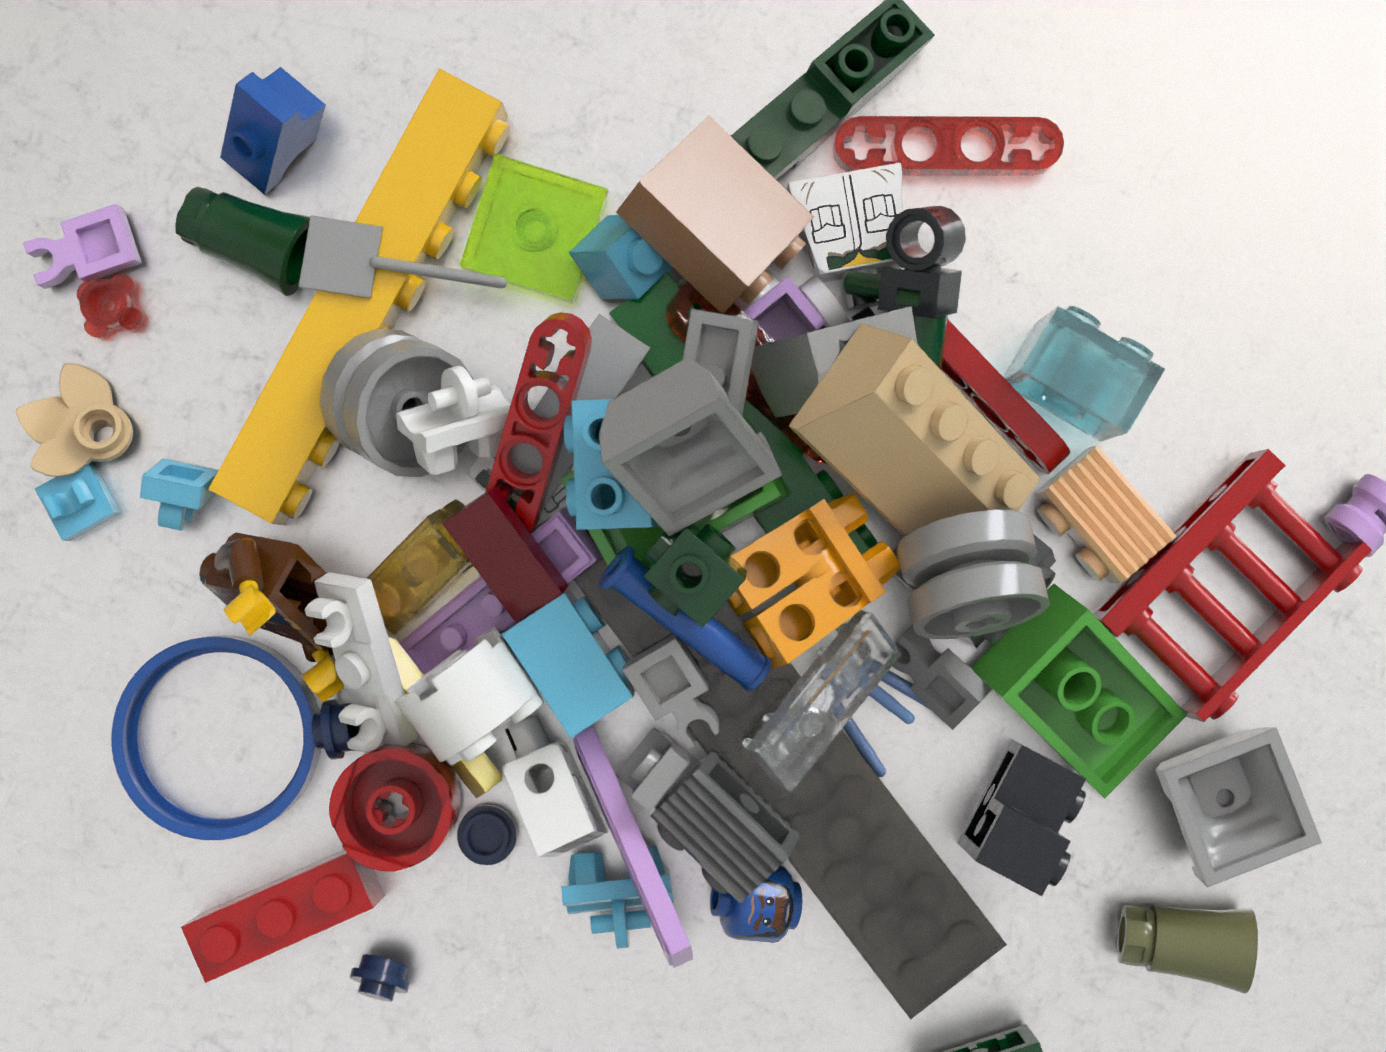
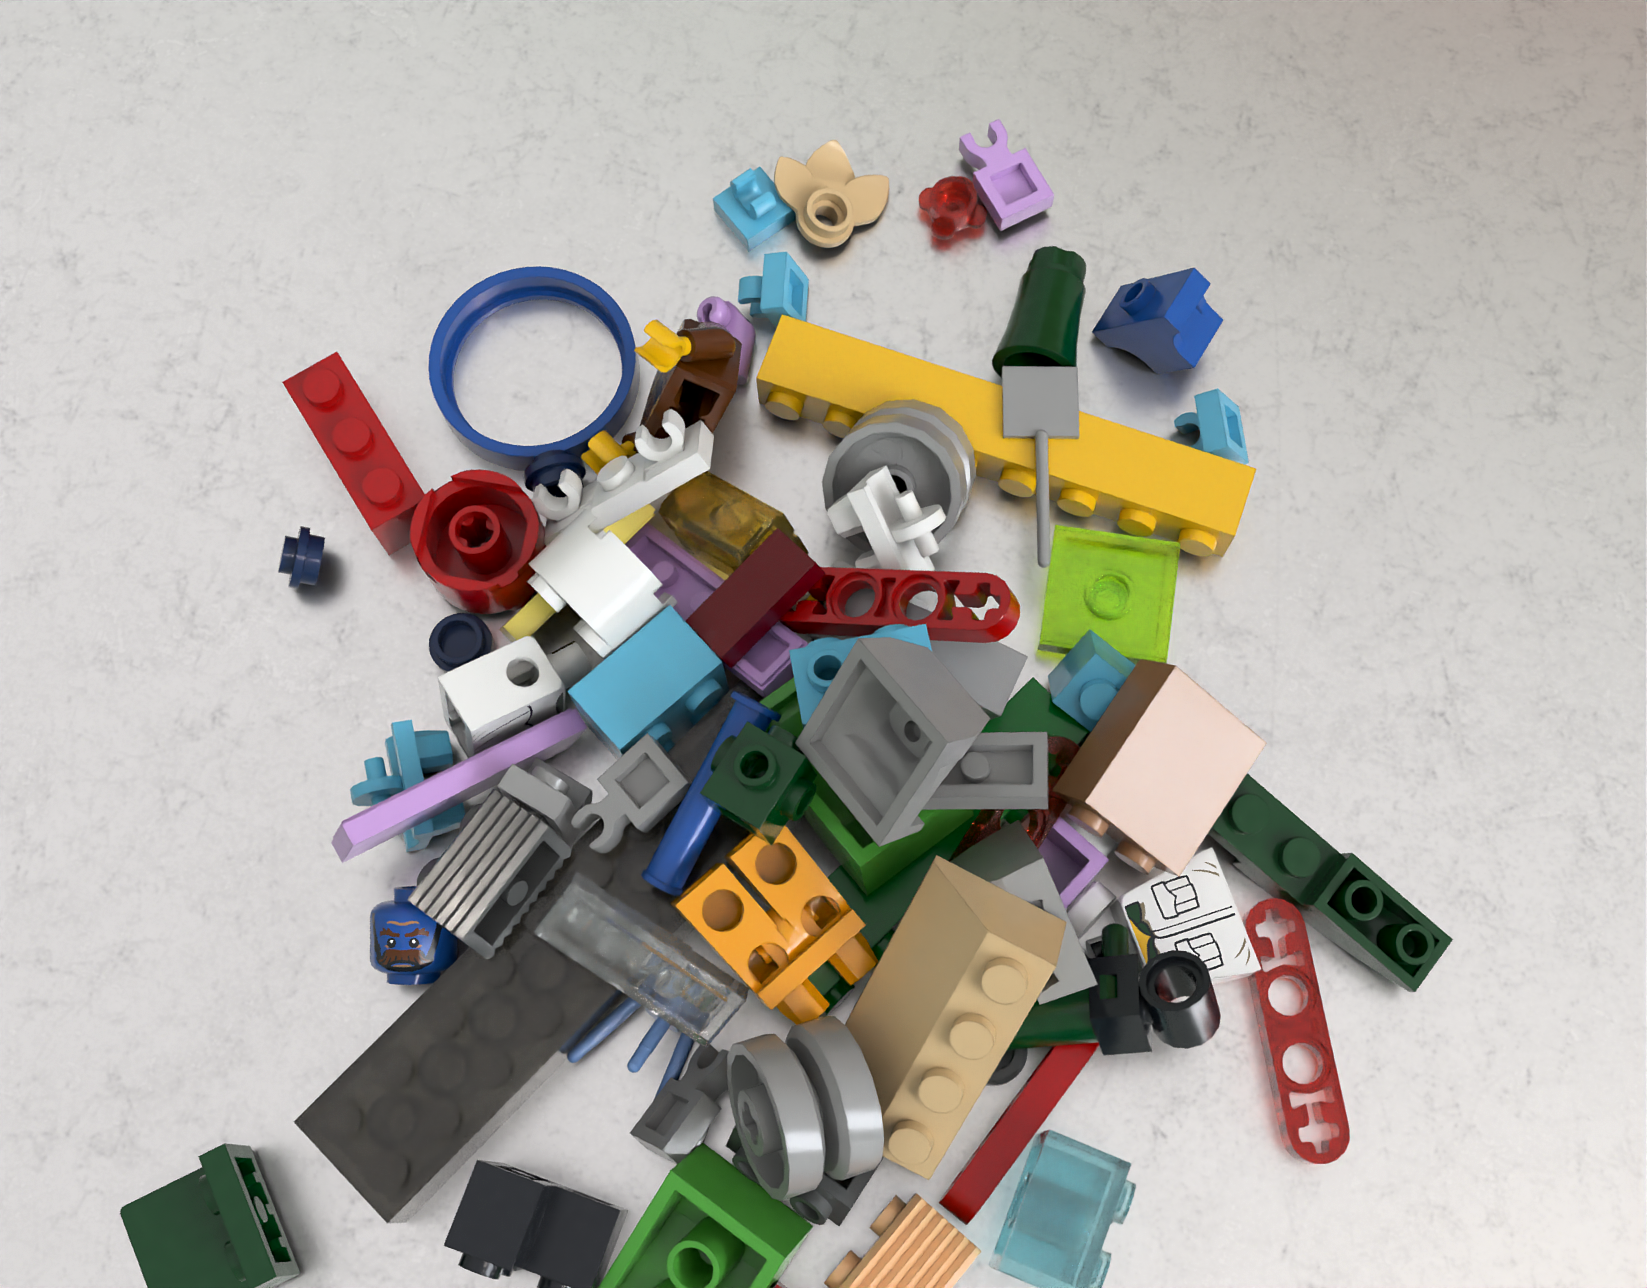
camera: 90 degrees right, 15 degrees down
none -> lavender arm [697,296,756,385]
none -> medium azure tile [1174,388,1249,465]

